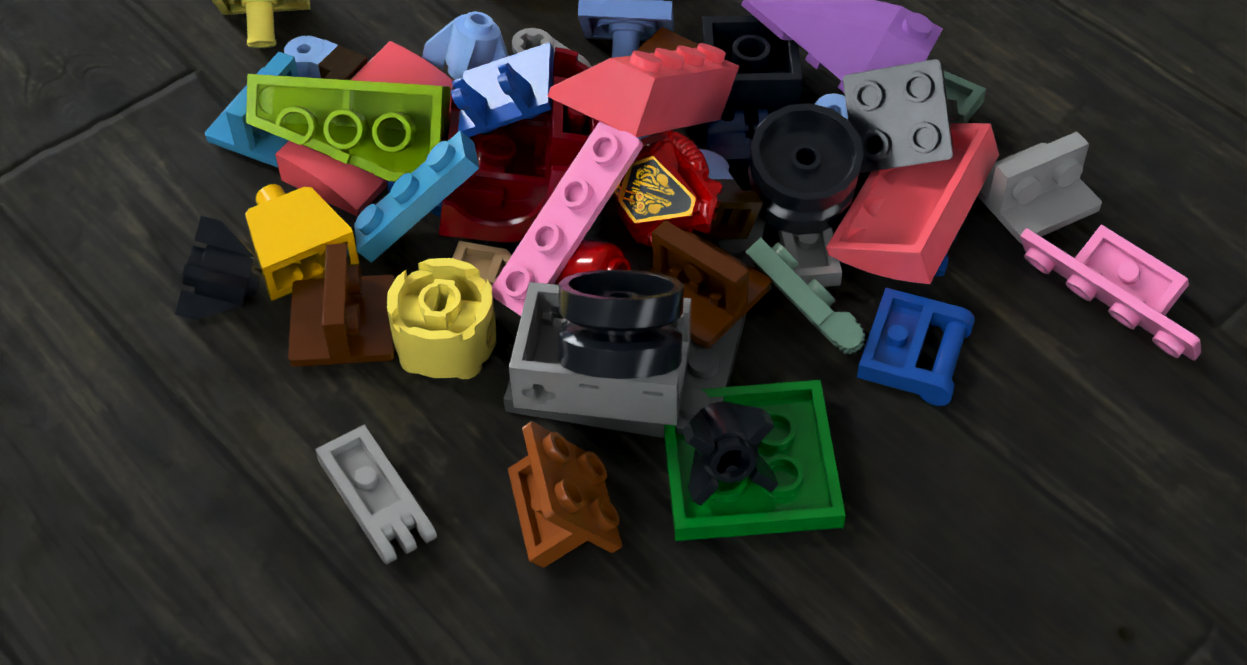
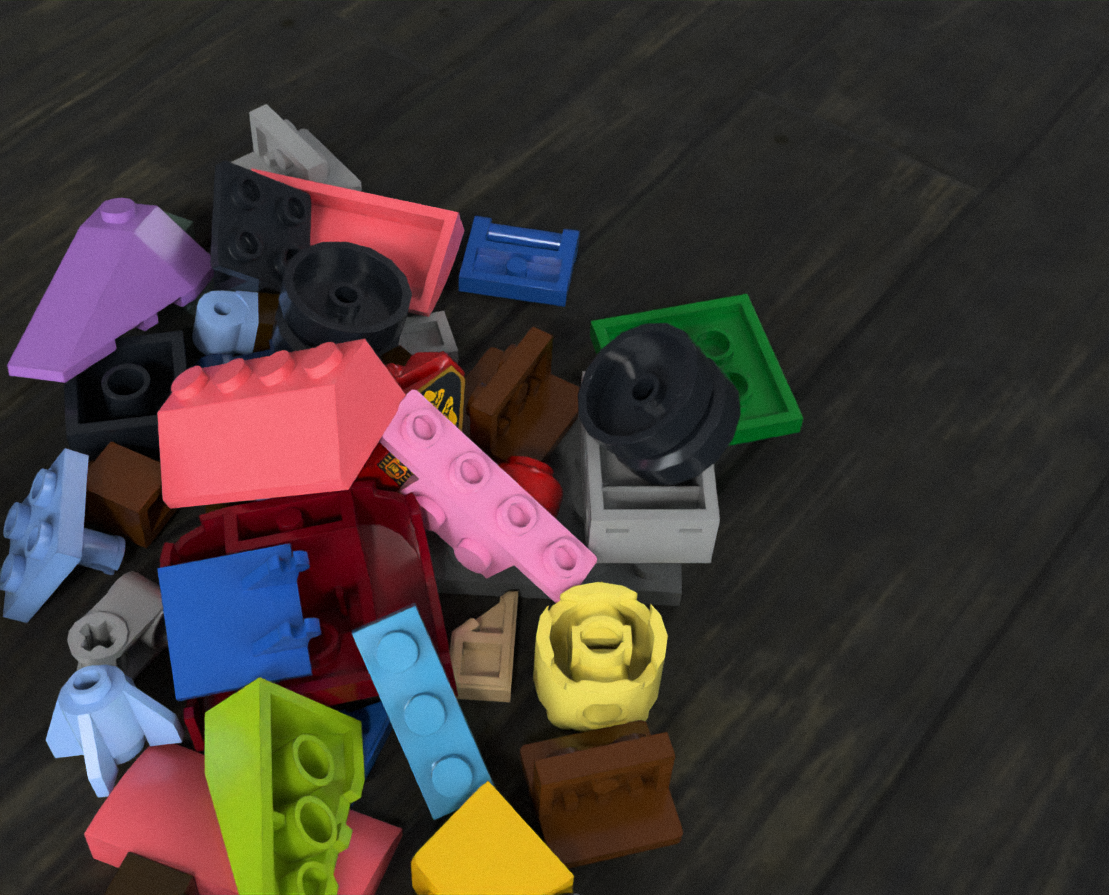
camera: 105 degrees left, 0 degrees up
light grey hinge [315,425,437,565] -> none
dark orange bracket [508,421,622,568] -> none
black brick [682,402,779,506] -> none
sand green hinge [746,237,867,356] -> none
bright pink bracket [1020,224,1202,361] -> none

